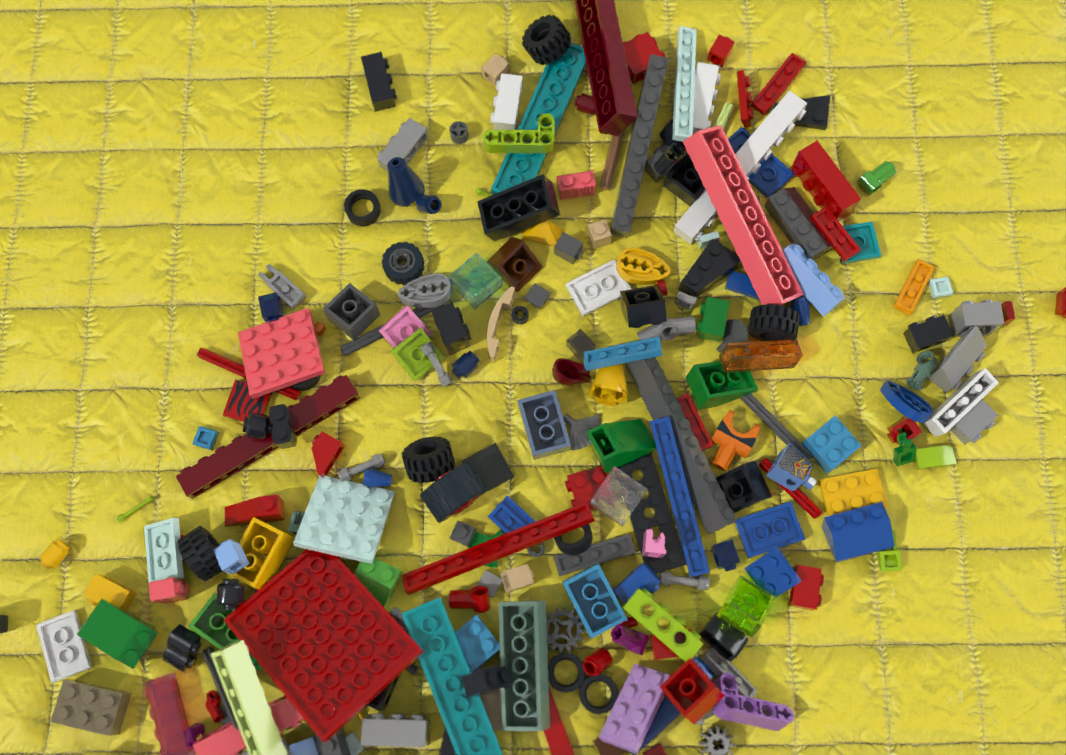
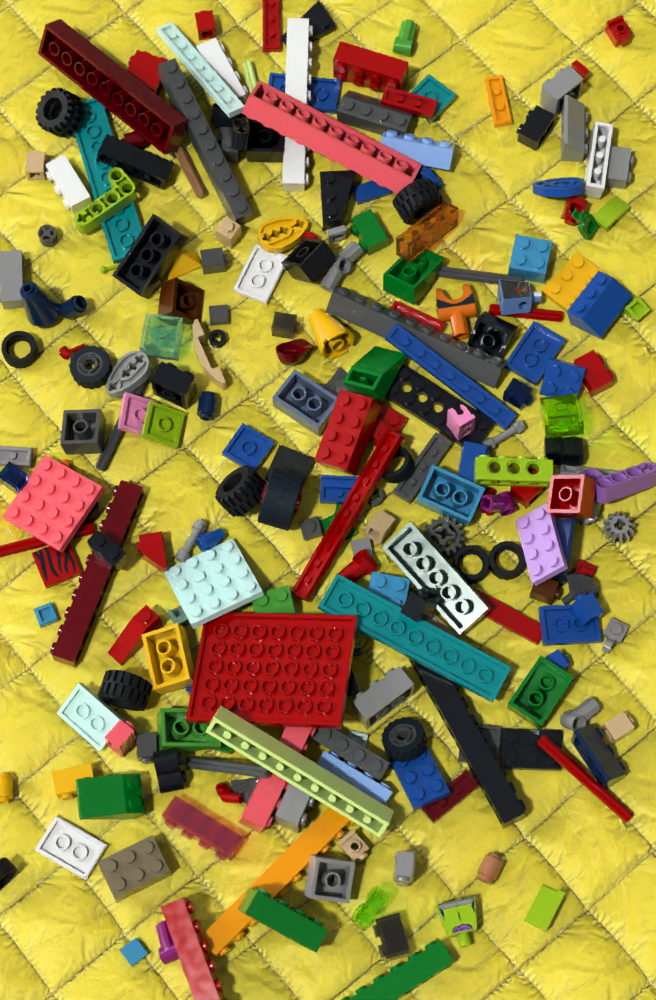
camera: 40 degrees left, 5 degrees down
lime hinge [117,496,154,522] -> none
magenta arm [185,722,206,748] -> none
light blue brick [214,539,249,575] -> none
black head [217,579,244,610] -> none
black head [243,413,272,439] -> none
light grey bar [420,341,452,387] -> none
coral brick [557,170,596,201] -> none
red brick [583,648,612,676] -> none
dark azure plate [584,336,662,371] -> none
clear brick [589,466,648,526] -> none
light aqua tile [698,231,720,249] -> none
dark grey hand [717,319,749,354] -> none
red plate [737,70,754,128] -> none
sand green connector [906,351,937,391] -> none
light aqua tile [928,276,953,299] -> none
none -> red hand [59,343,85,360]
none -> black brick [96,134,174,190]
none -> dark grey brick [136,733,158,764]
none -> blue plate [222,423,275,471]
none -> red brick [314,389,382,476]

